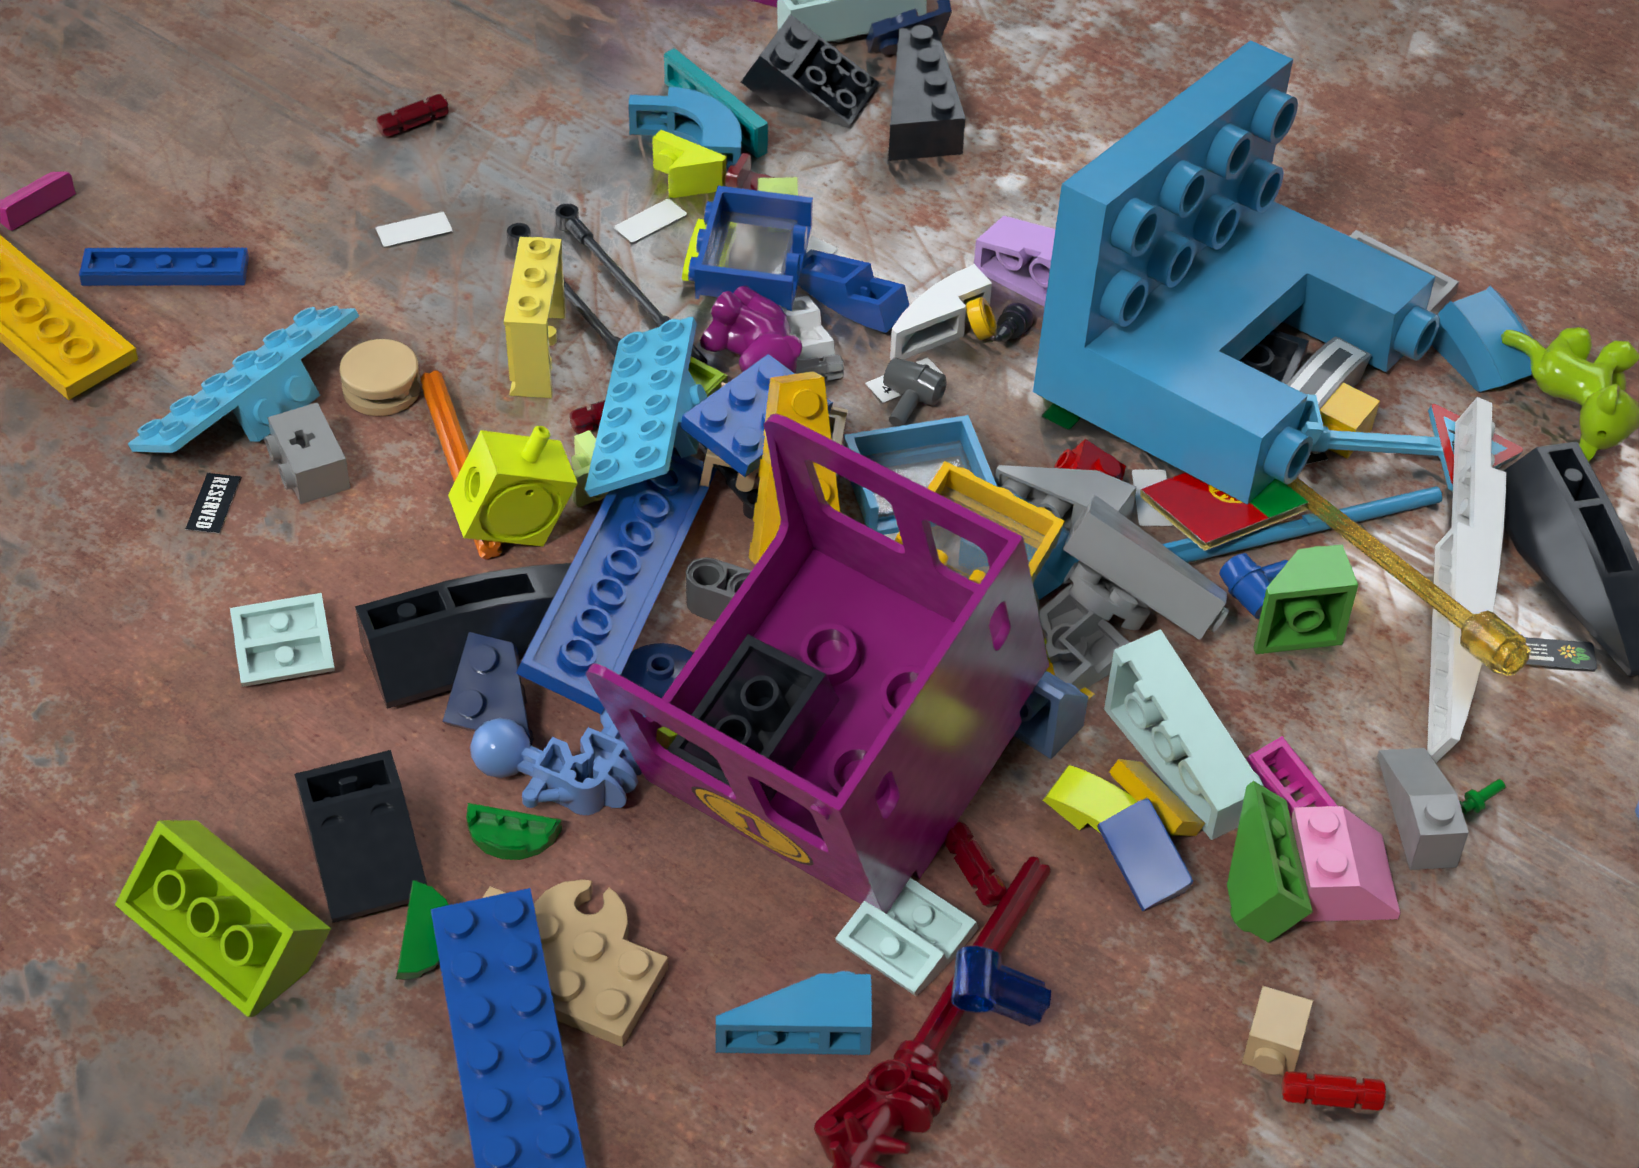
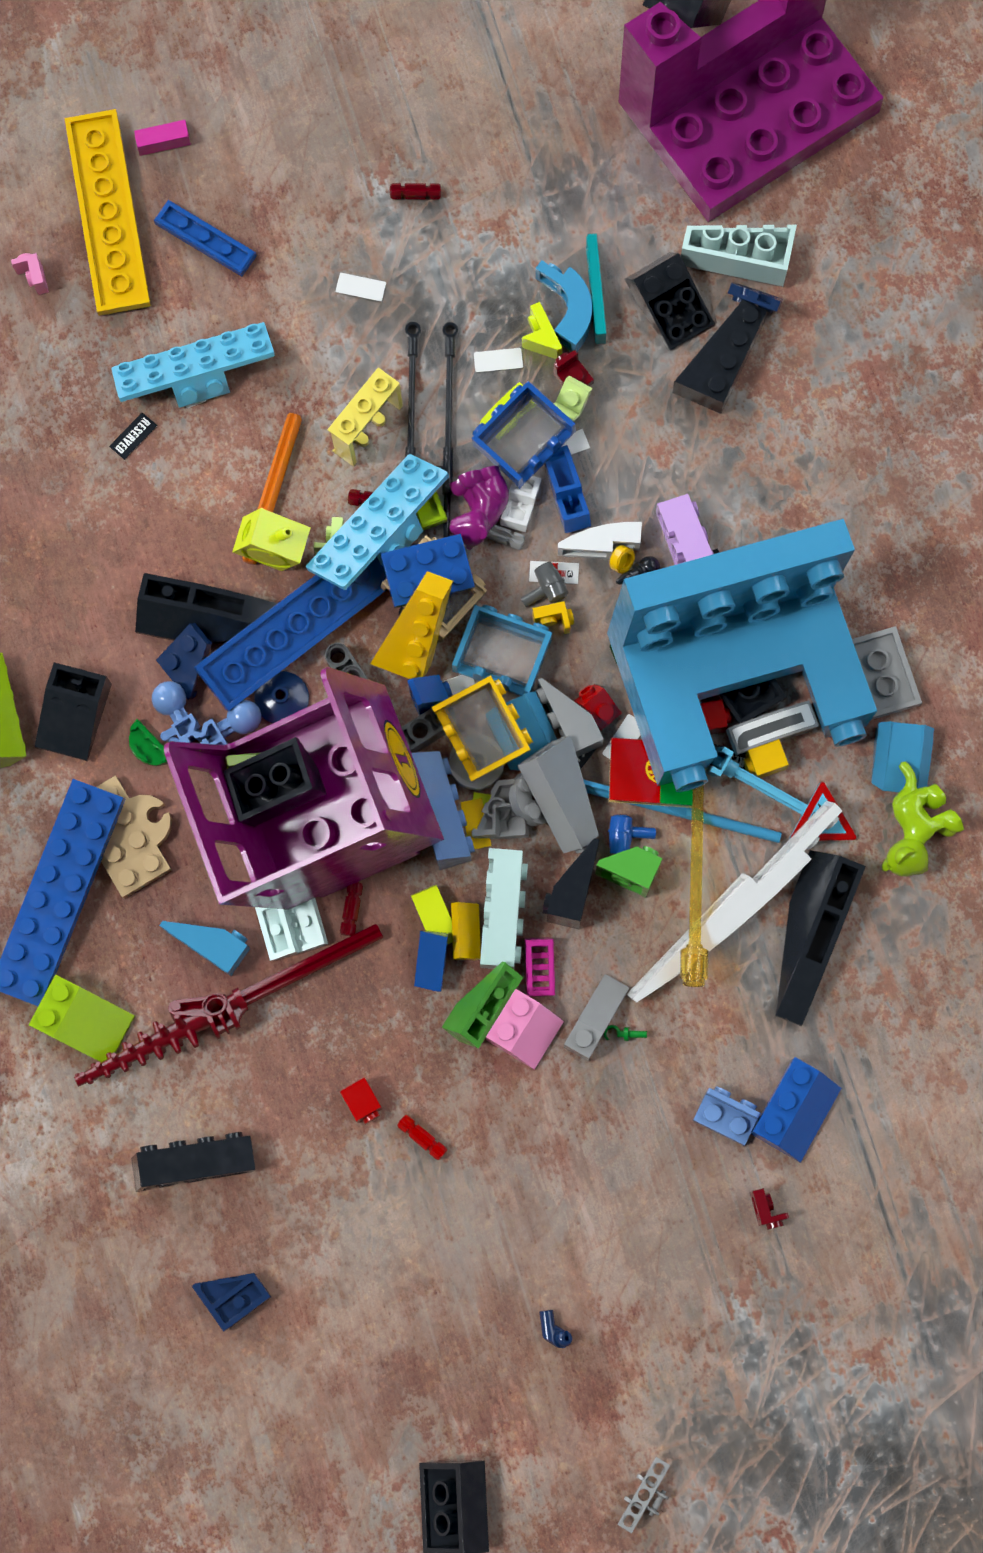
camera: 40 degrees right, 30 degrees up
light aqua slope [230,593,335,687] -> none
light grey brick [264,403,350,504] -> none
tan head [340,339,421,416] -> none
green tile [396,880,449,979] -> none
clear blue piece [951,946,1051,1026] -> none
tan brick [1242,986,1313,1076] -> none
sticker [1512,637,1597,670] -> none
none -> red brick [340,1077,383,1124]
none -> yellow bracket [532,601,574,634]
none -> black slope [543,838,599,930]

